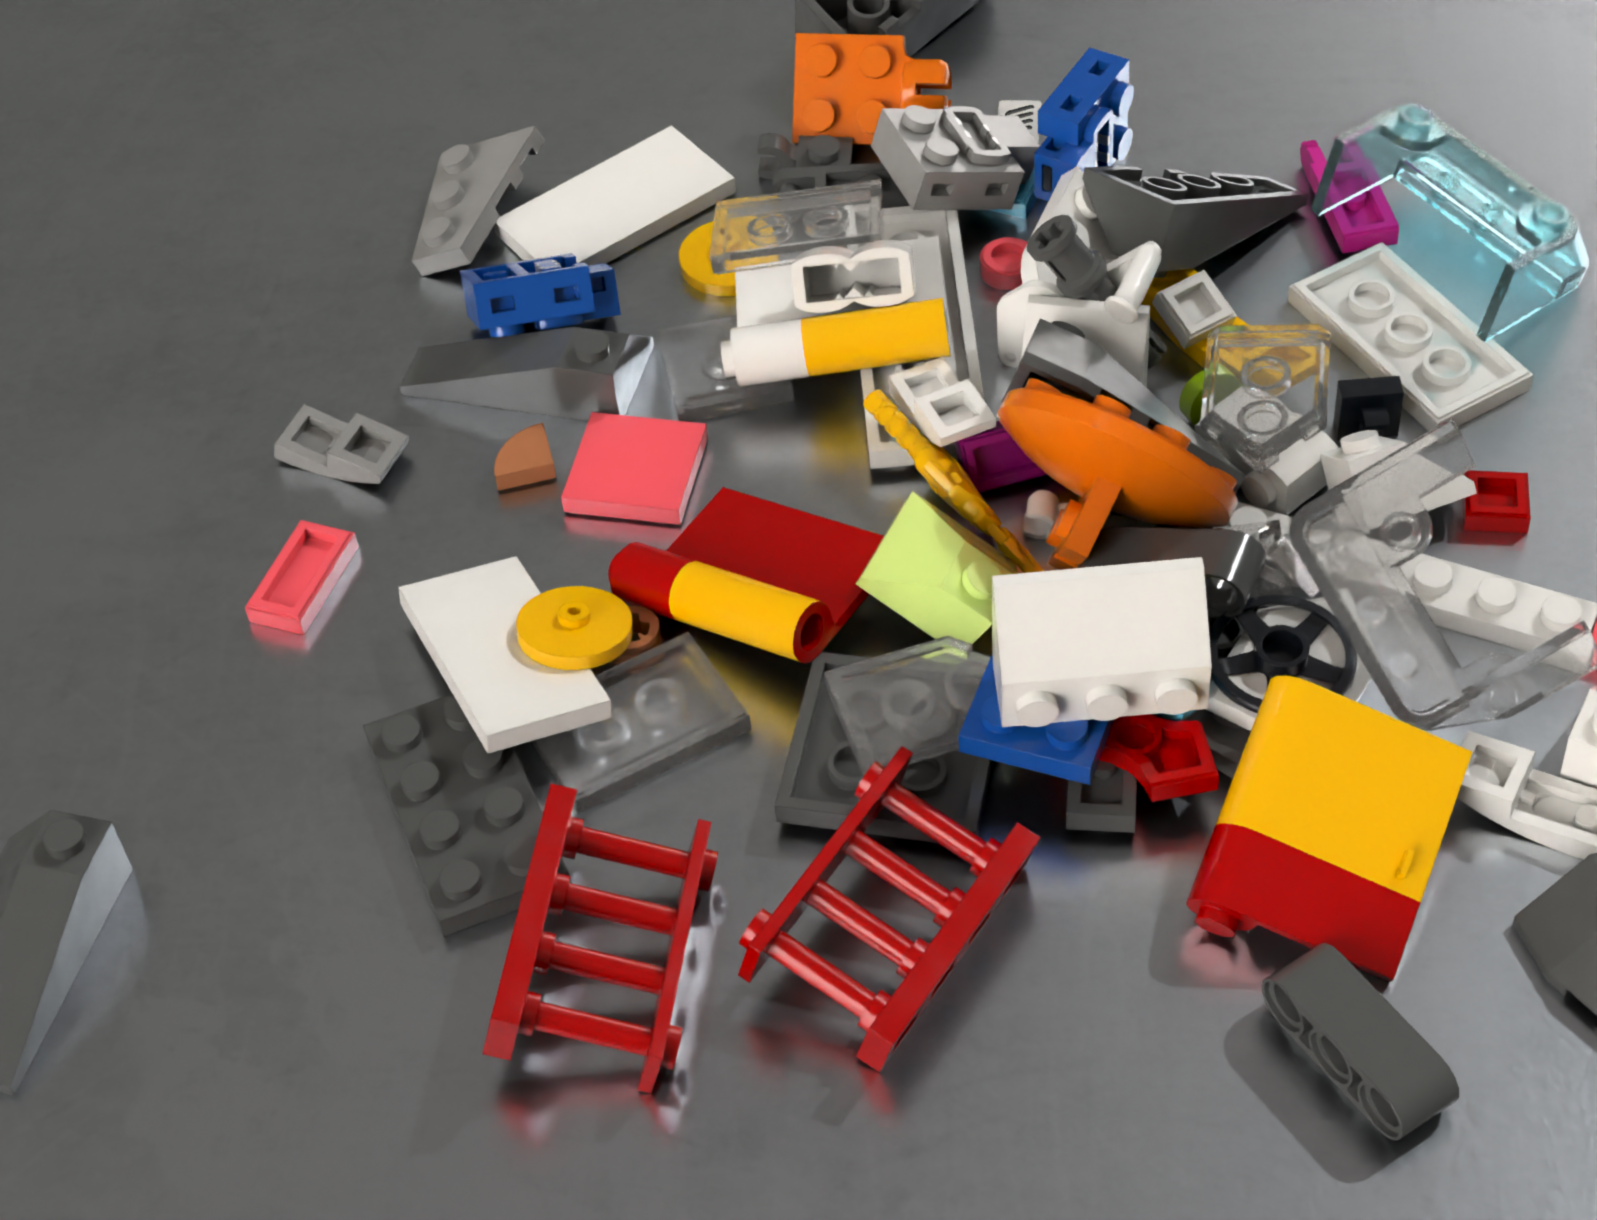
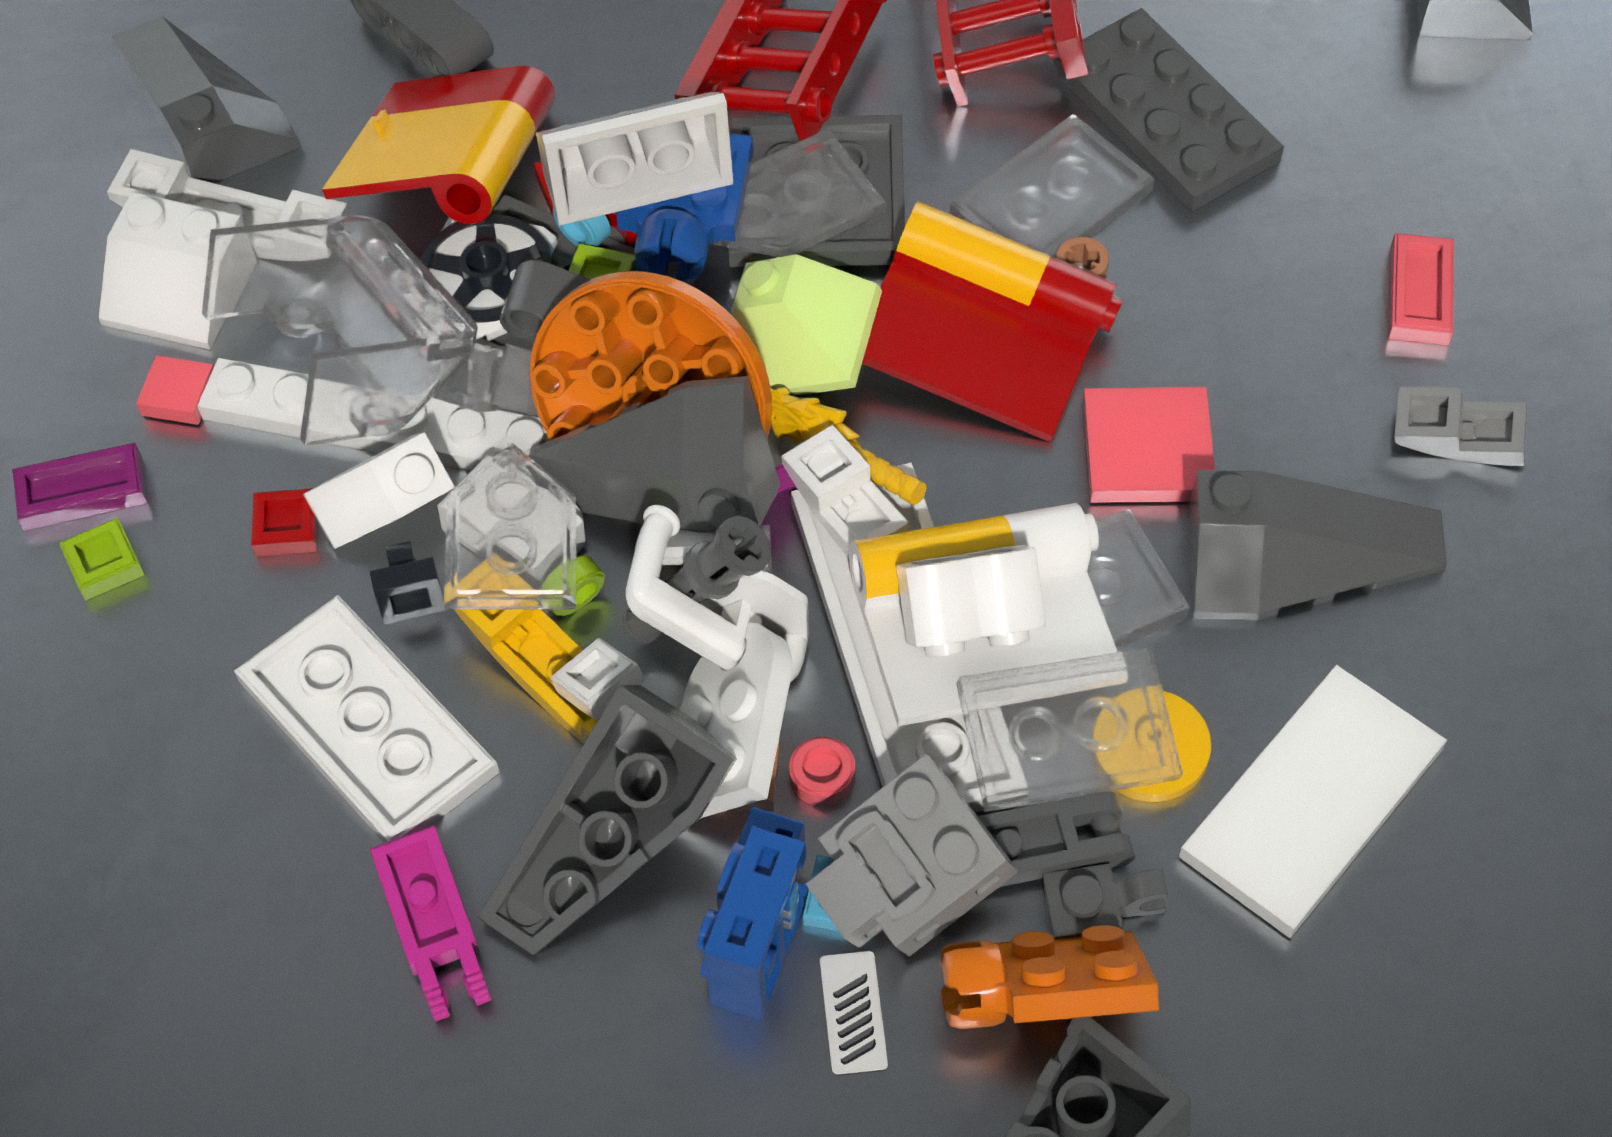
camera: 165 degrees right, 10 degrees up
white tile [399,556,611,753] -> none
light grey wing [412,125,545,277] -> none
blue piece [460,253,621,337] -> none
nougat tile [494,423,557,491] -> none
yellow piece [516,586,633,670] -> none
clear light blue windscreen [1311,104,1590,342] -> none

